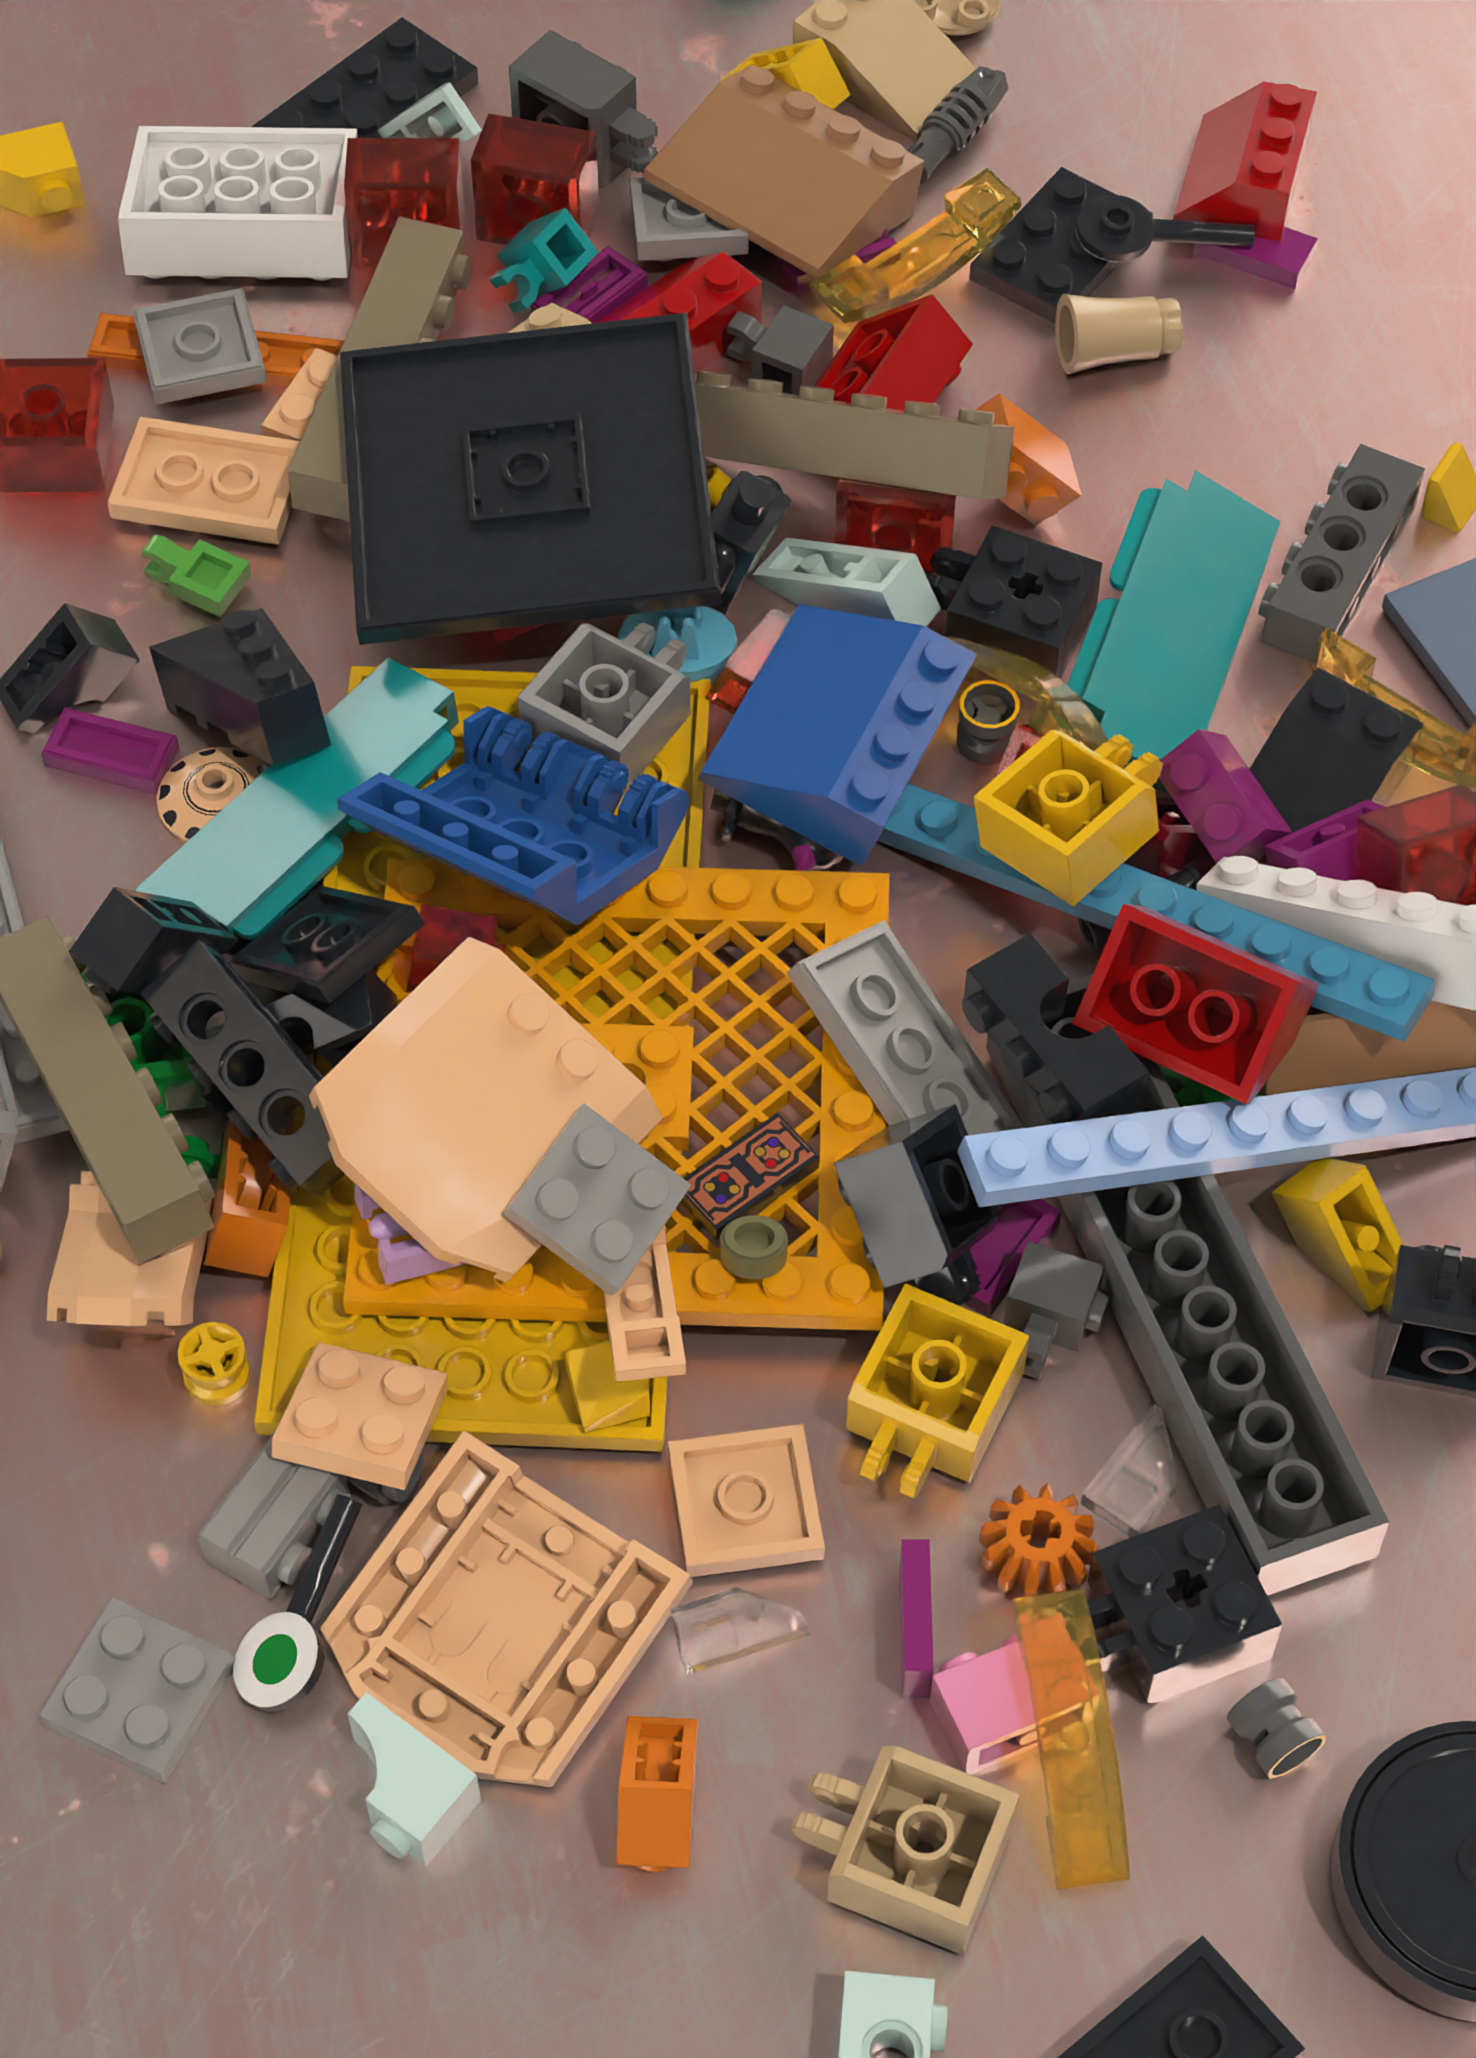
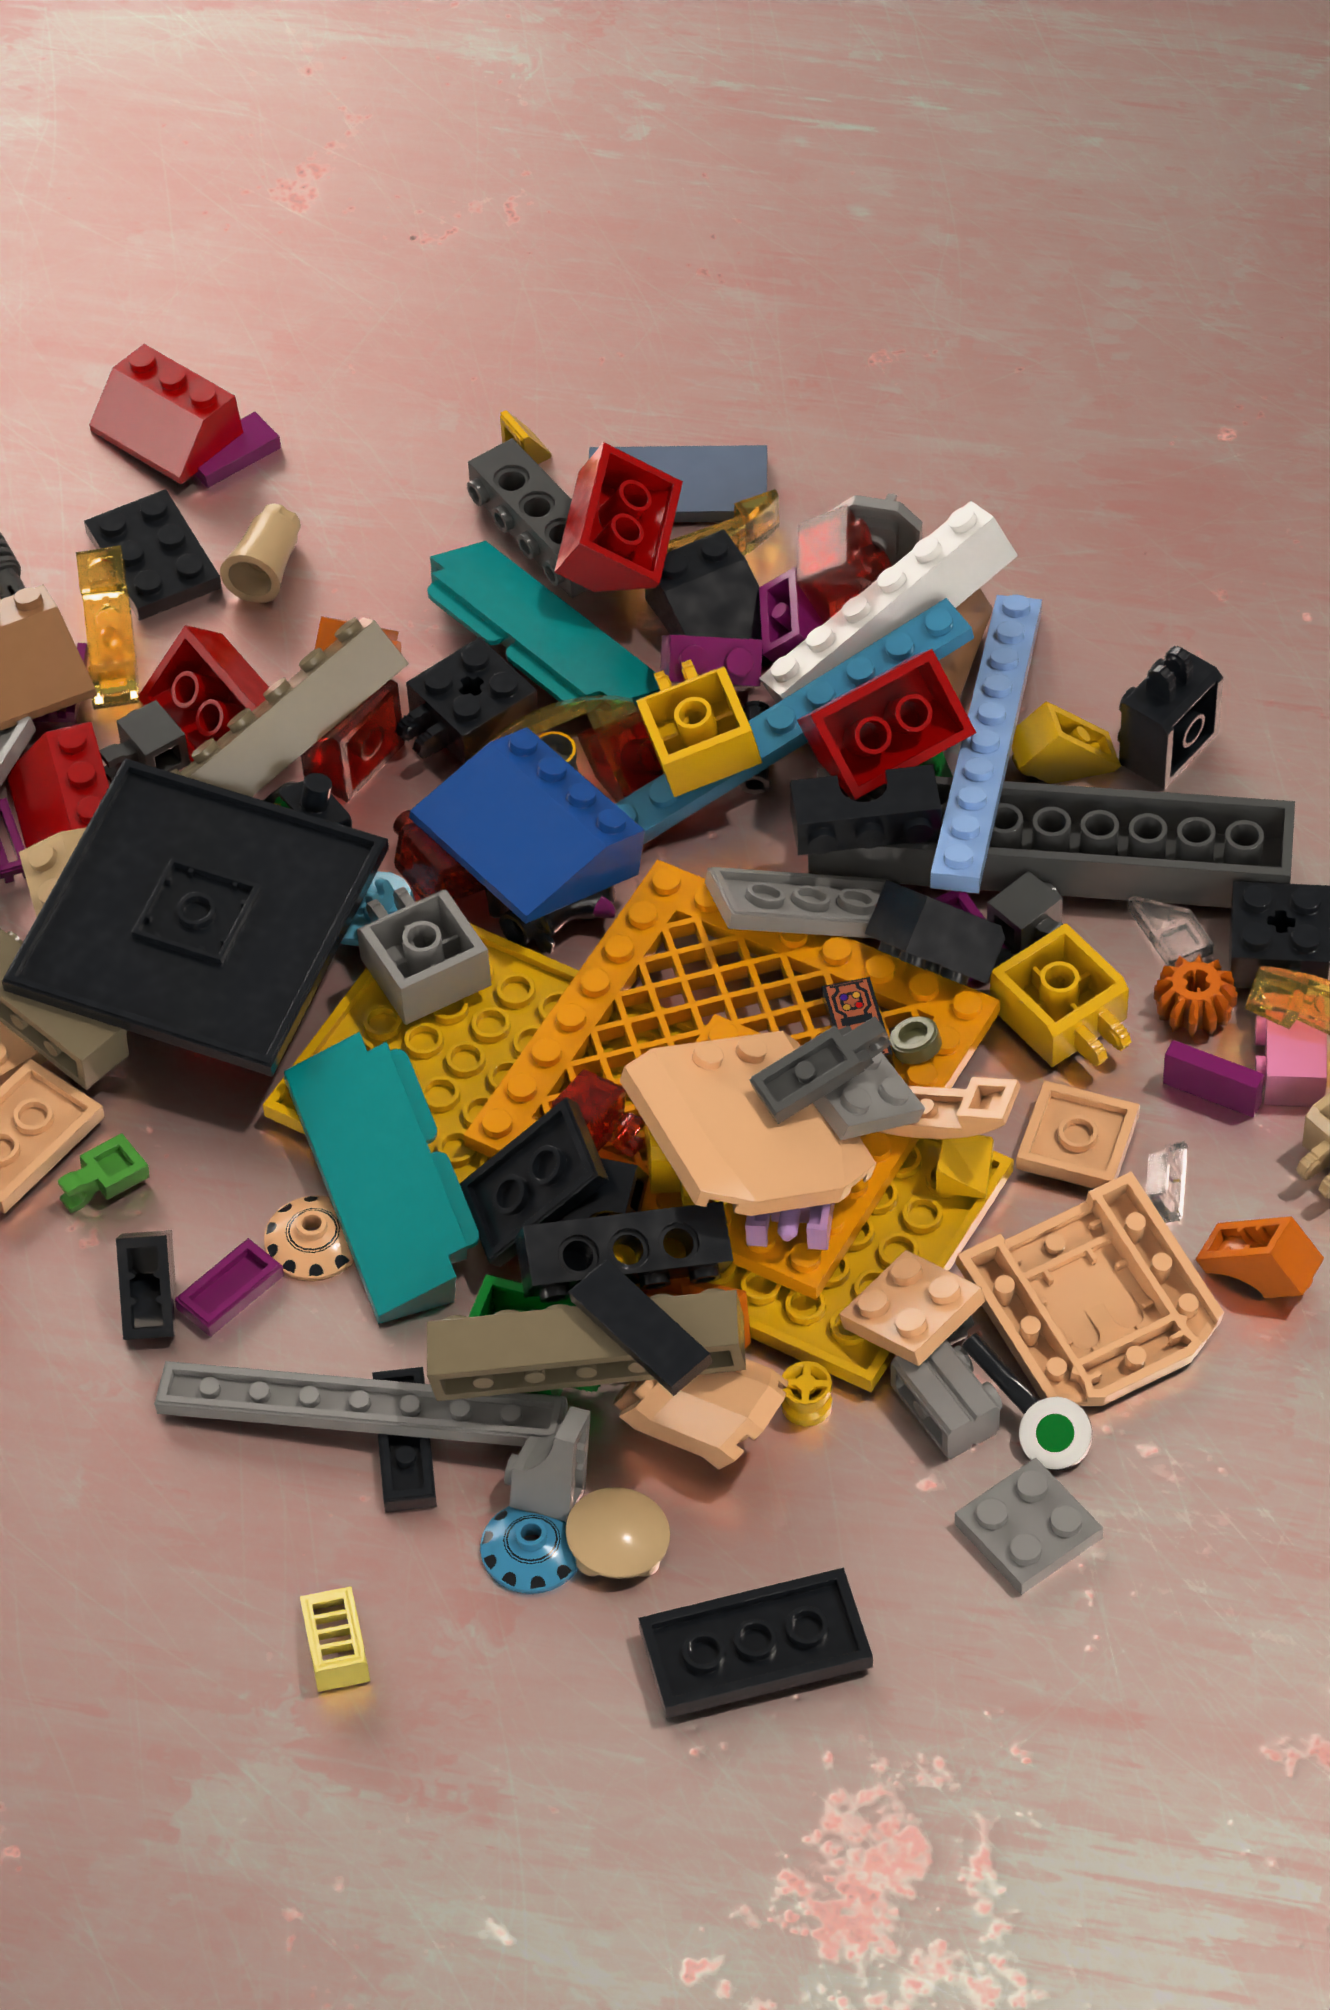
camera: 60 degrees left, 5 degrees down
black slope [69,887,239,995] -> none
black wedge [149,608,331,766] -> none
blue slope [337,706,689,926] -> none
light aqua arch [348,1692,481,1867] -> none
light aqua slope [752,537,941,627] -> none
black piece [1076,195,1255,262] -> none
none -> red slope [554,442,683,592]
none -> black tile [568,1259,713,1396]
none -> dark grey hinge [749,1016,891,1124]

